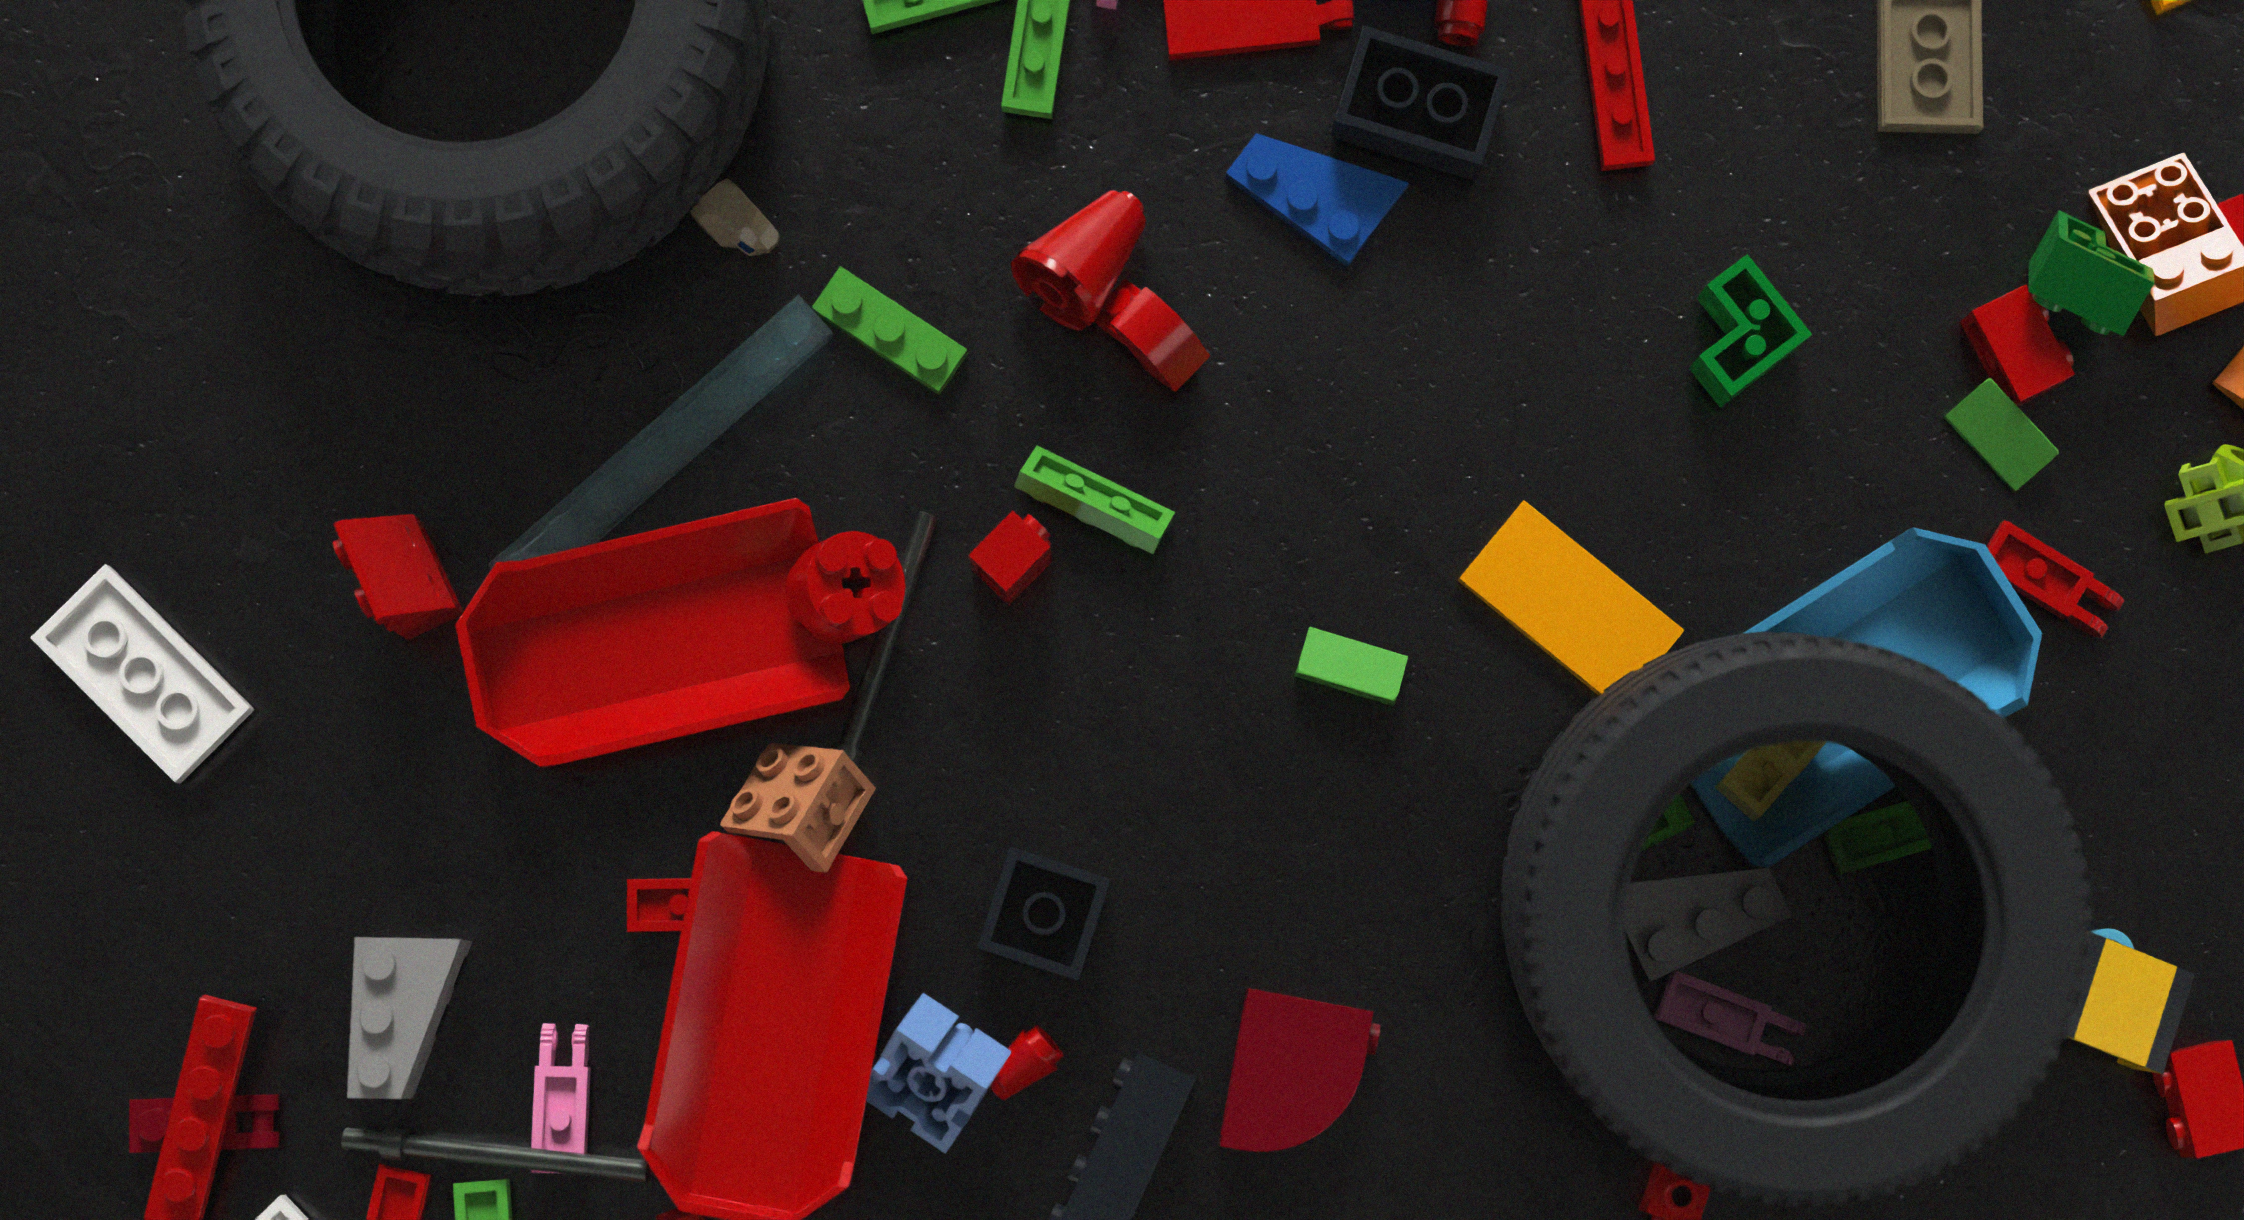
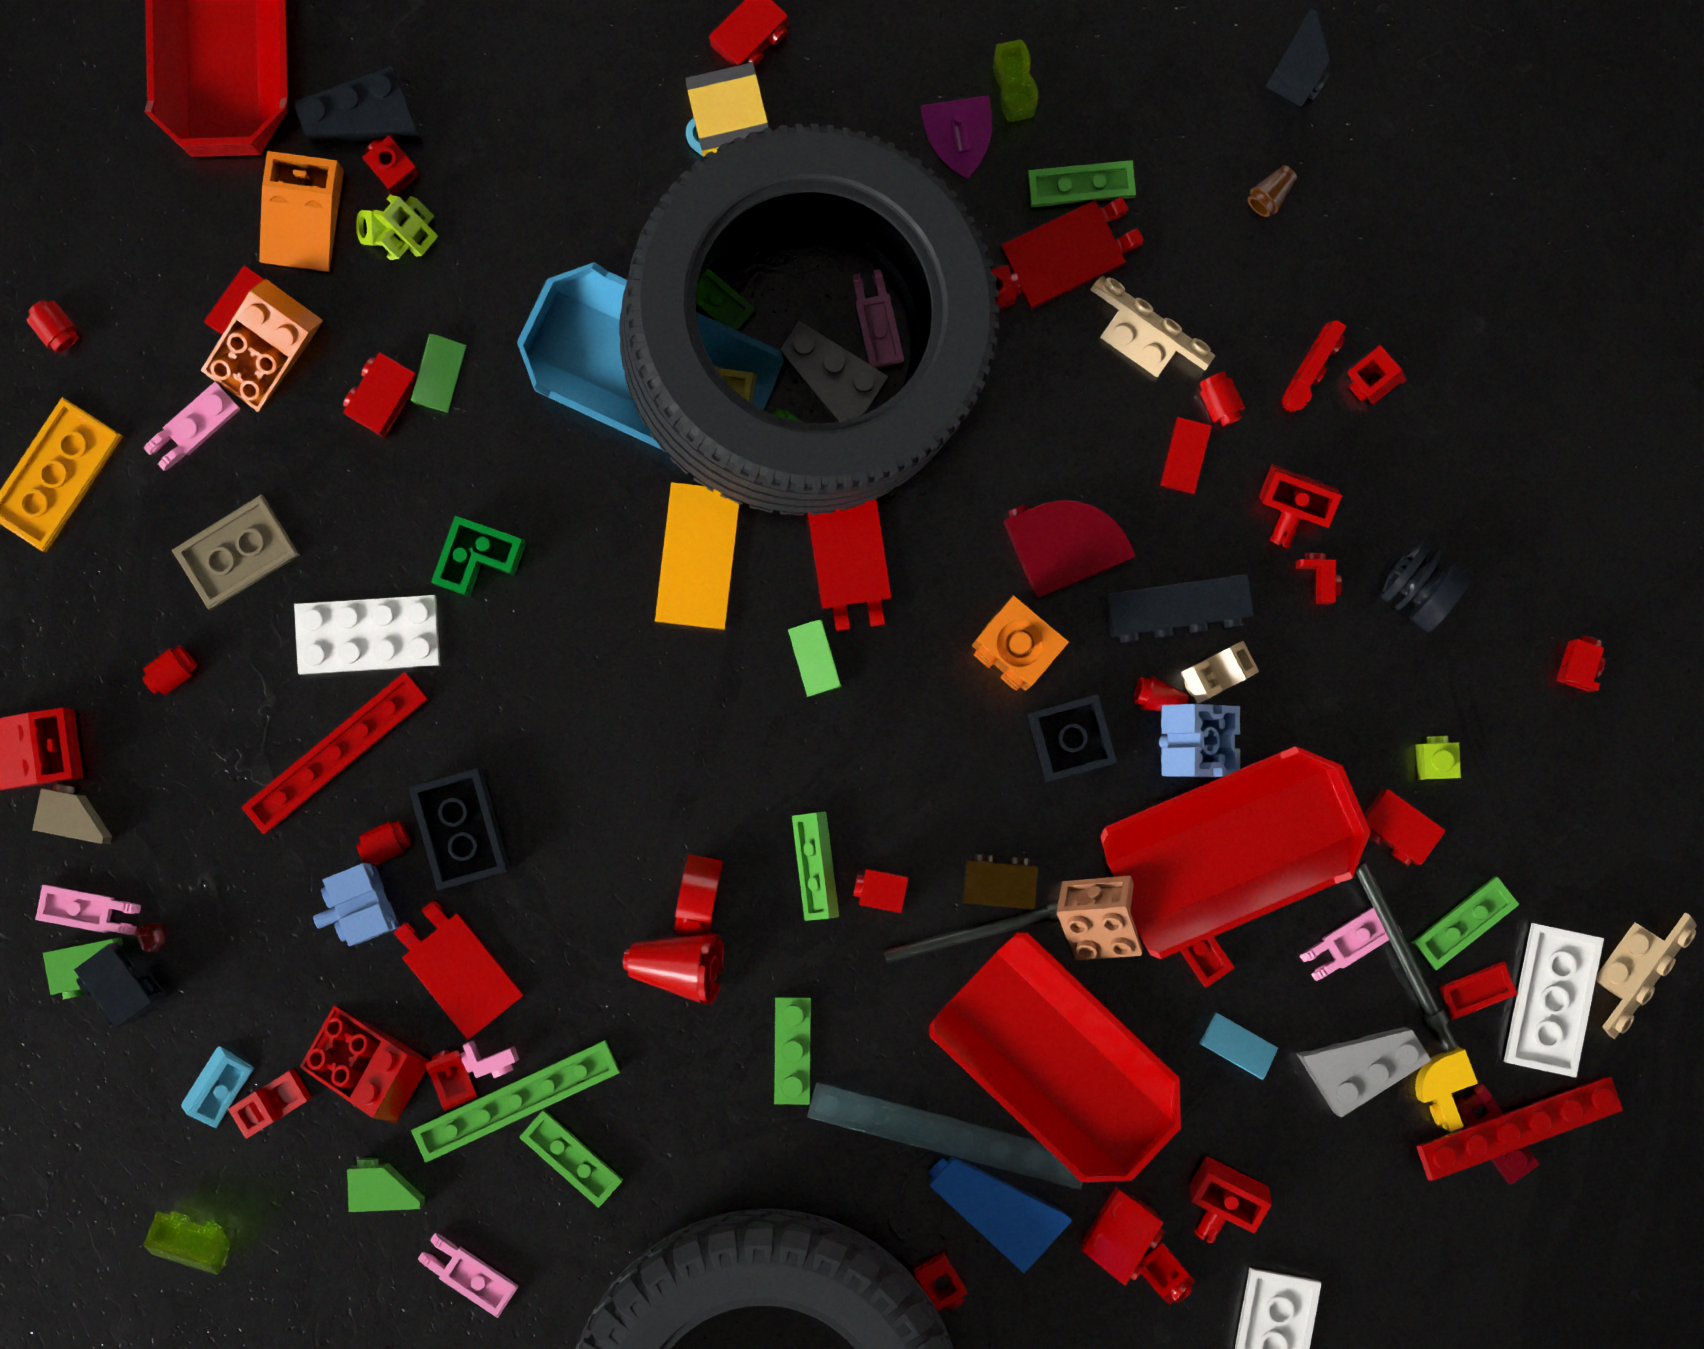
camera: 120 degrees left, 5 degrees up
dark tan rock [690,179,780,256] -> none
red brick [785,531,905,644] -> none
blue wing [1225,133,1409,267] -> none
red hinge [1986,520,2124,638] -> none
green brick [2028,210,2155,336] -> none
none -> bright pink hinge [144,382,240,471]
none -> white plate [294,595,440,675]
none -> red tile [808,499,891,632]
none -> red brick [914,1251,967,1312]
none -> blue slope [929,1155,1072,1273]
none -> dark brown brick [963,854,1038,909]
none -> orange torso [972,595,1069,691]
none -> red bracket [1141,1243,1196,1304]
none -> tan brick [1182,641,1259,704]
none -> red brick [1189,1156,1272,1243]
none -> medium azure slope [1199,1013,1278,1080]
none -> yellow brick [1415,1047,1478,1132]

